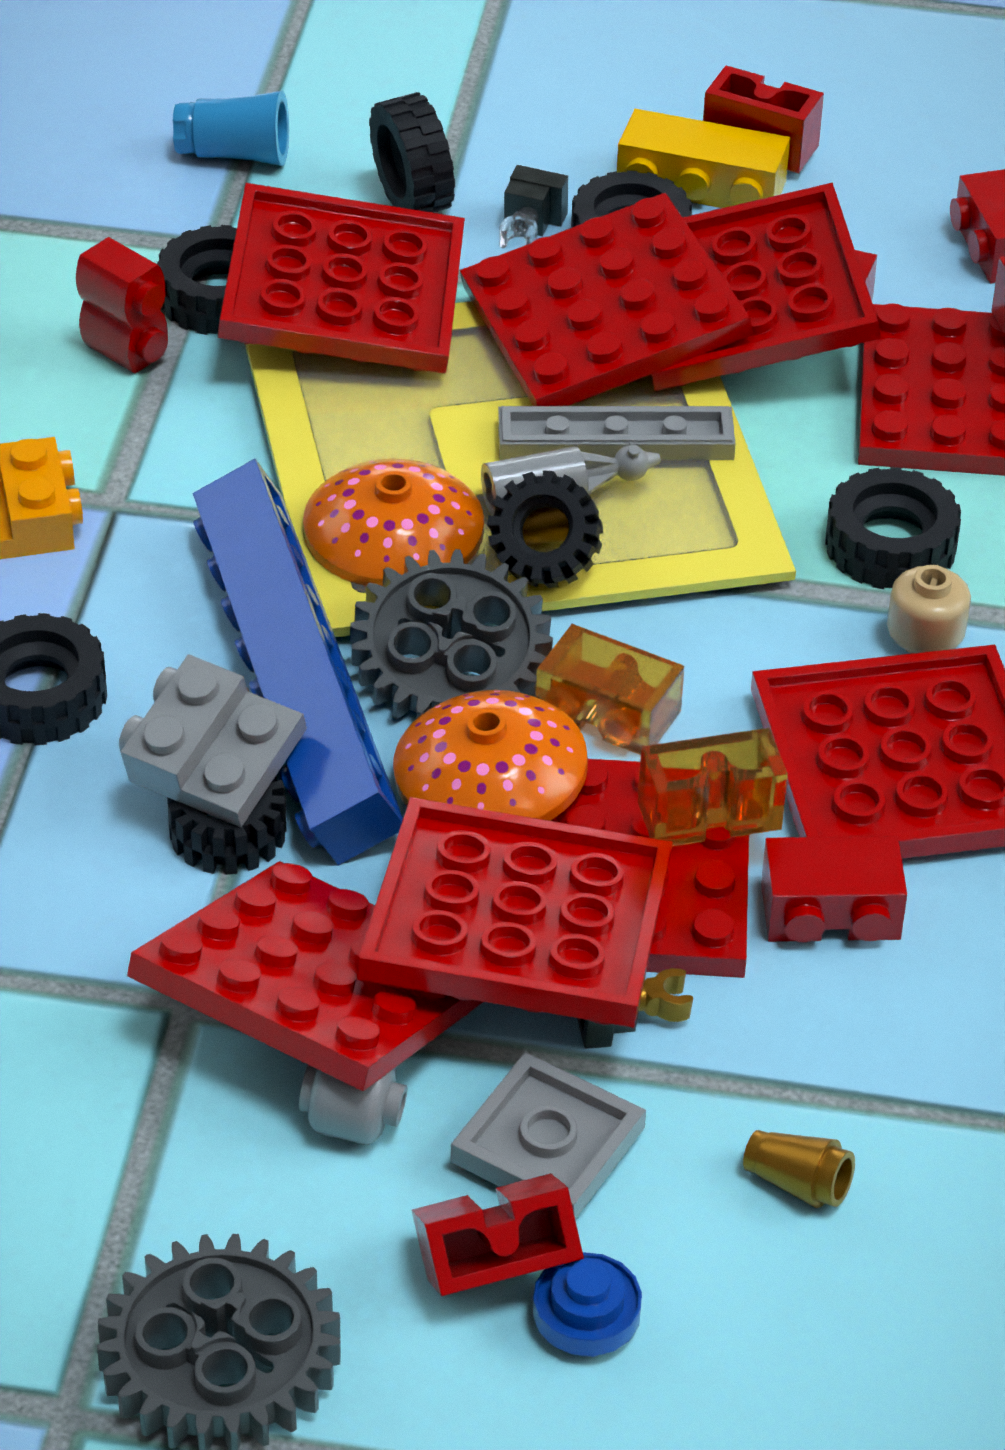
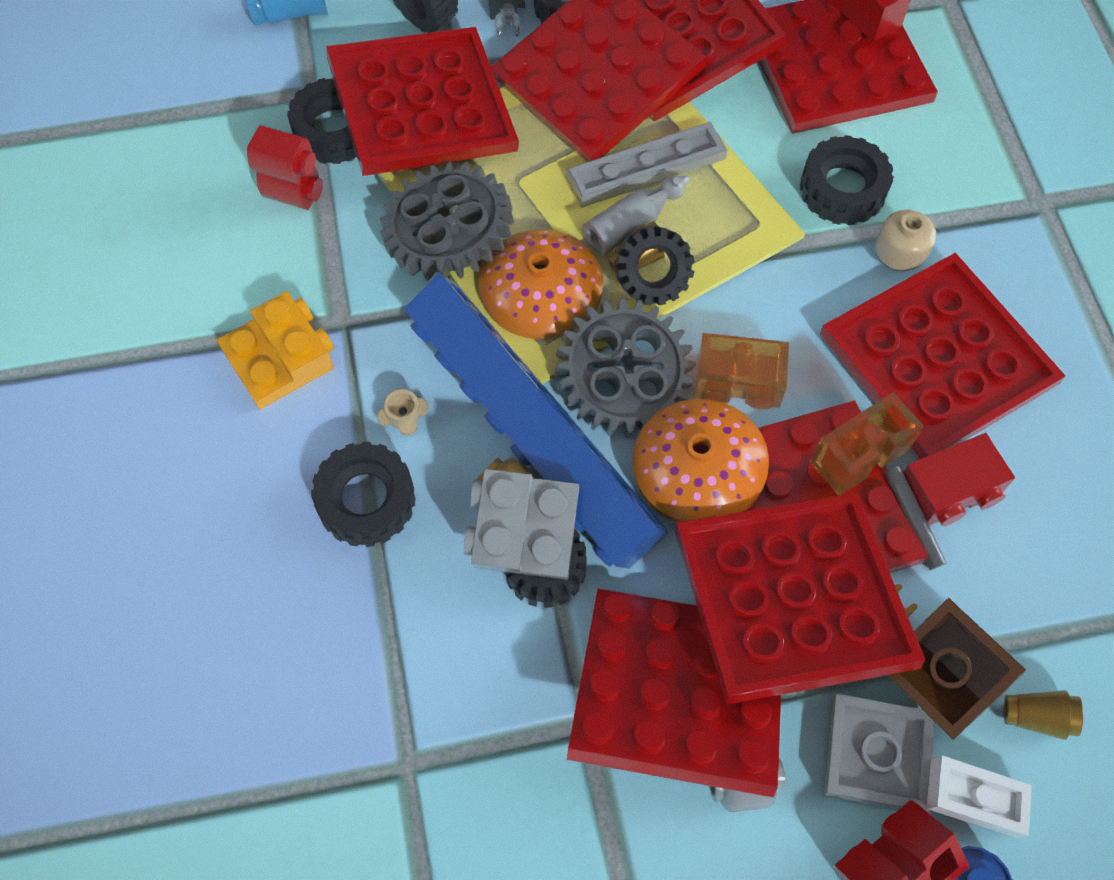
camera: 20 degrees left, 20 degrees up
none -> tan plate [377,389,429,435]
none -> dark grey gear [380,162,514,281]
none -> dark grey piece [883,466,947,570]
none -> reddish brown slope [888,598,1026,740]
none -> white plate [926,756,1032,838]

